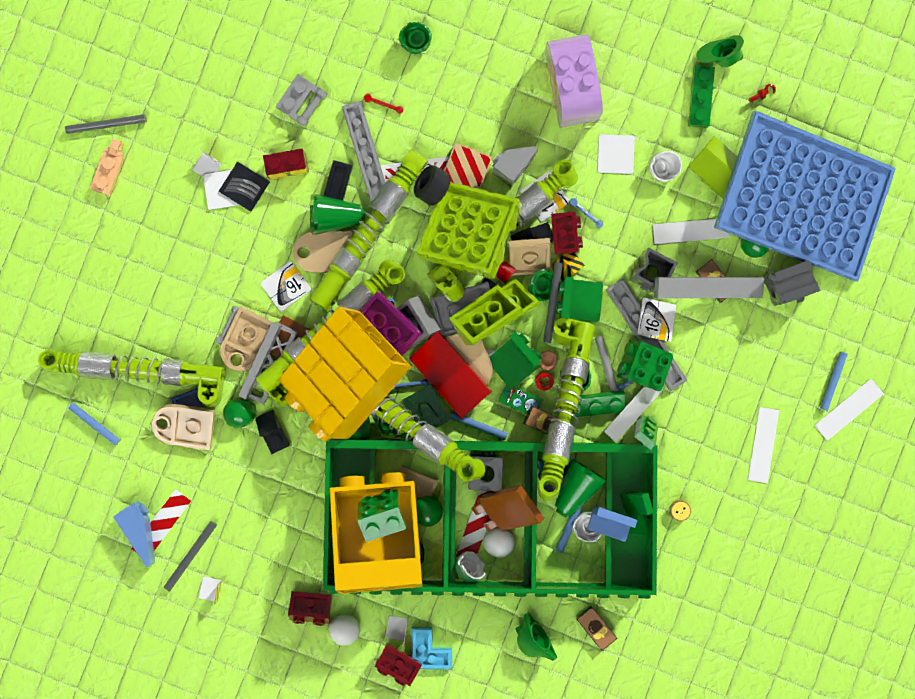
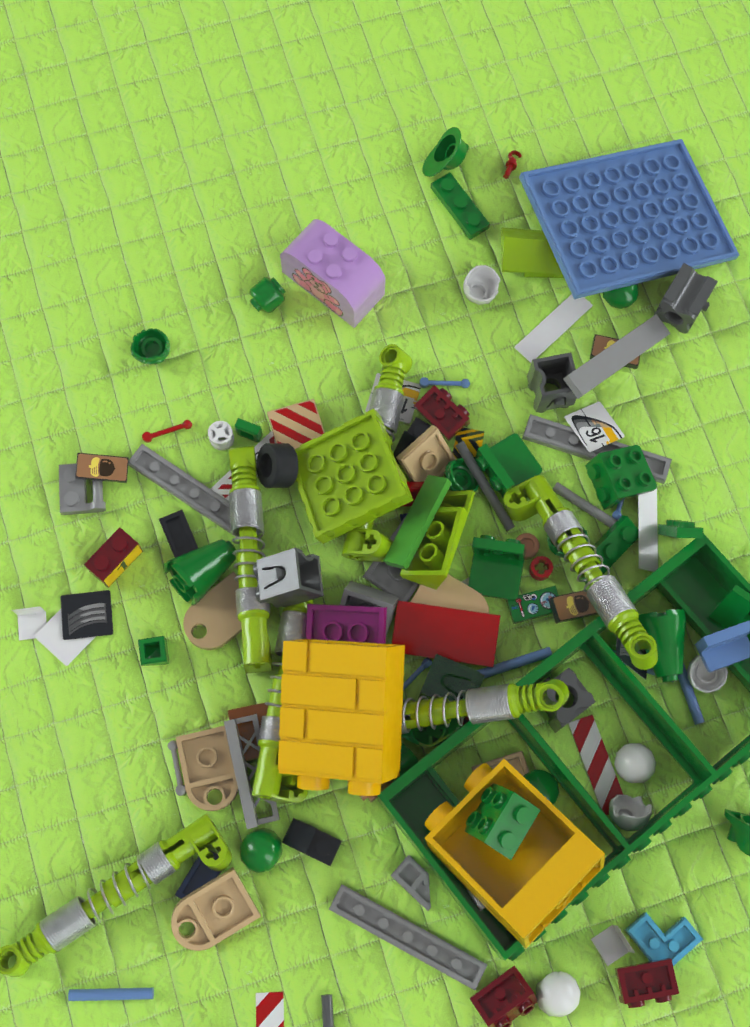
camera: 40 degrees left, 15 degrees down
sticker [260,261,311,312] -> none
dark orange tile [471,485,544,531] -> none
light grey slope [492,146,538,188] -> none
white sticker [598,134,635,174] -> none
none -> medium nougat tile [75,453,129,483]
none -> green slope [138,636,169,666]
none -> white wheel [208,421,234,450]
none -> green tile [235,418,263,443]
none -> green head [250,277,286,313]
none -> dark grey piece [253,548,324,608]
none -> light grey tile [329,884,487,990]
none -> bright green tile [383,475,452,570]
none -> light grey tile [390,855,431,911]

